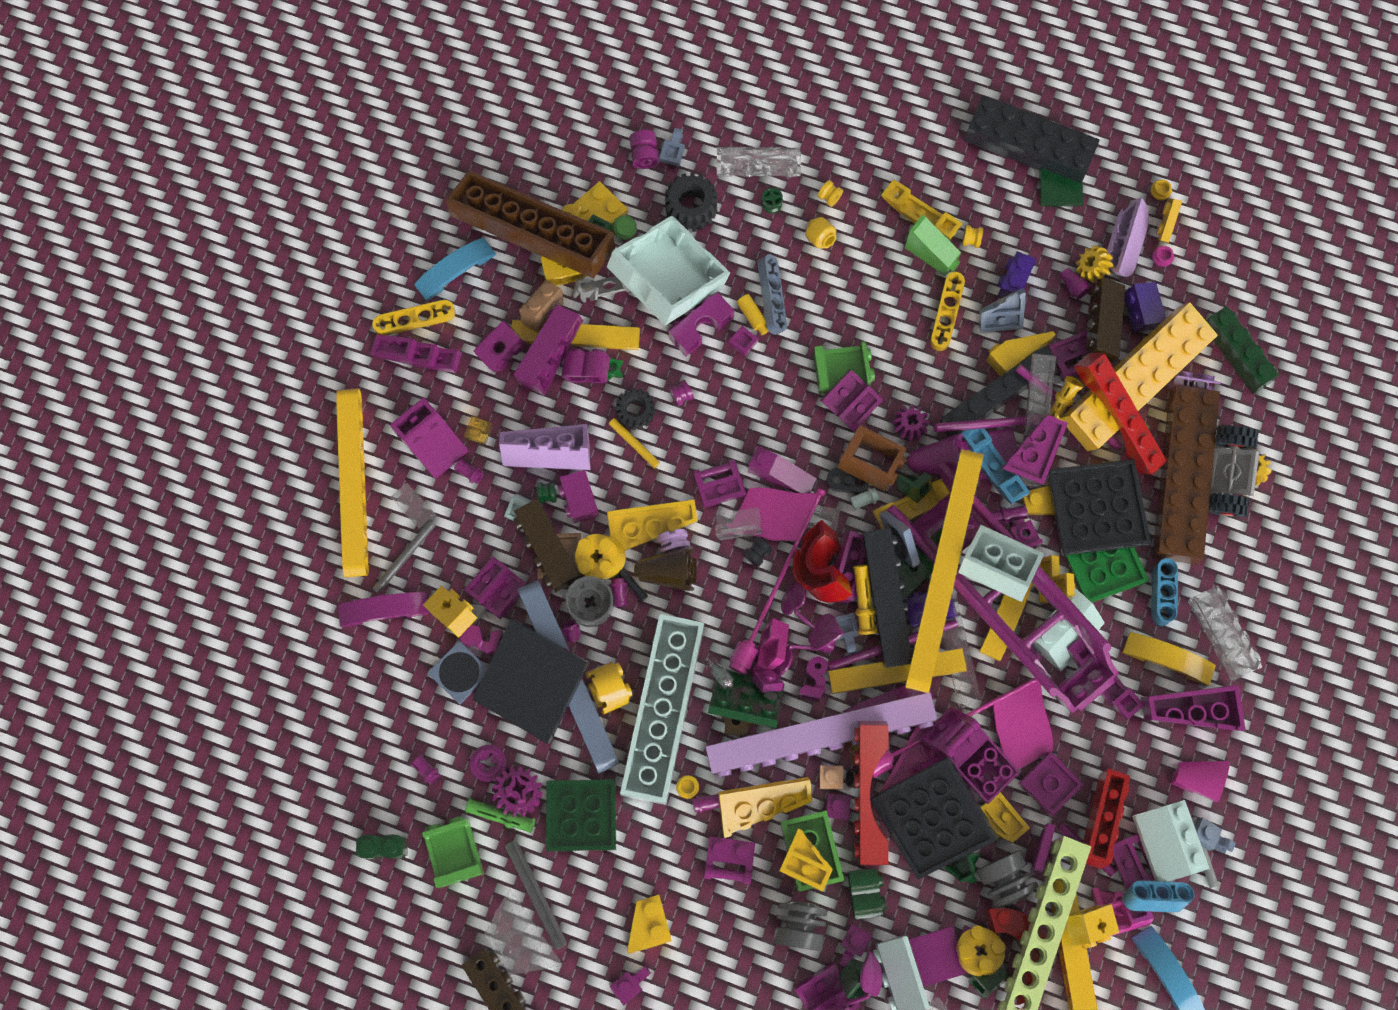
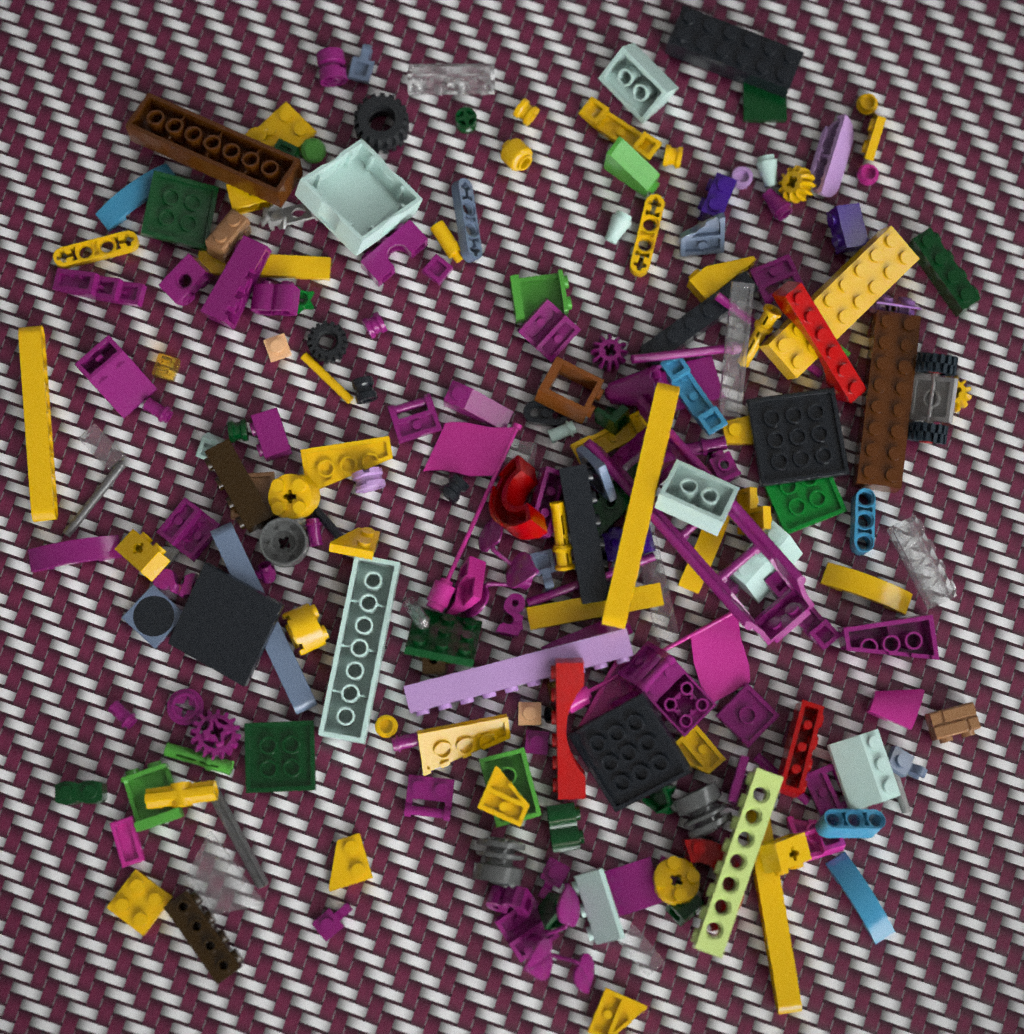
camera: 10 degrees left, 5 degrees up
lavender wedge [499,424,590,470] -> none
dark brown cone [634,547,697,591] -> none
clear panel [715,508,762,540] -> none
magenta plate [752,670,784,693] -> none
magenta wing [1001,415,1068,485] -> none
dark brown brick [1084,277,1125,364] -> none
none -> yellow plate [106,869,173,936]
none -> dark pink tile [109,816,146,868]
none -> dark green plate [140,170,219,251]
none -> yellow piece [144,780,219,809]
none -> light nougat plate [263,333,292,362]
none -> yellow wing [329,527,380,560]
none -> black wheel [351,376,378,404]
none -> magenta leg [486,885,535,918]
none -> light aqua slope [598,43,678,124]
none -> light aqua cone [604,210,632,245]
none -> lavender tile [730,166,753,189]
none -> light aqua cone [756,154,778,188]
none -> medium nougat brick [924,702,981,744]

